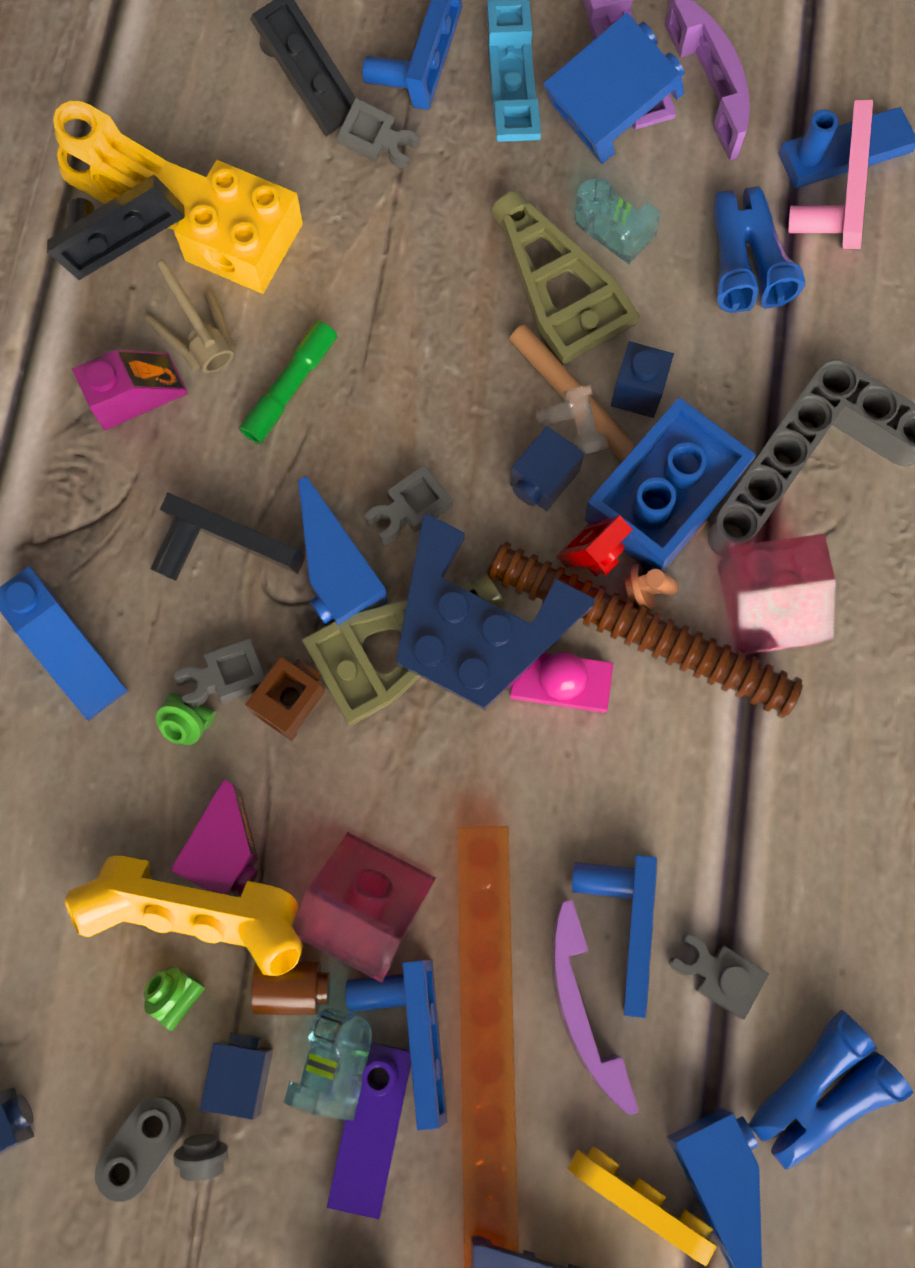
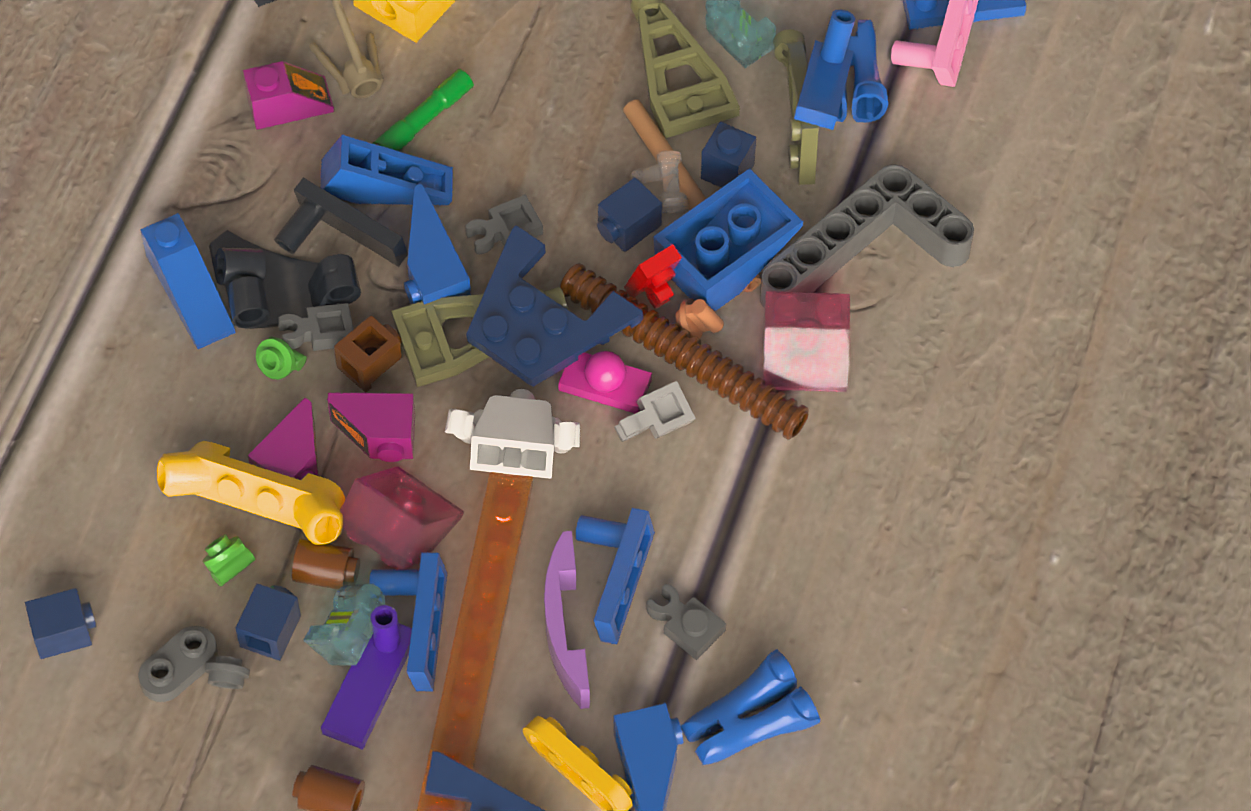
camera: 10 degrees right, 15 degrees down
none -> black panel [209,230,361,329]
none -> blue slope [320,135,453,205]
none -> magenta slope [327,393,415,462]
none -> white torso [445,389,580,478]
none -> light grey plate [614,381,696,442]
none -> olive plate [773,29,819,185]
none -> blue piece [794,10,855,130]

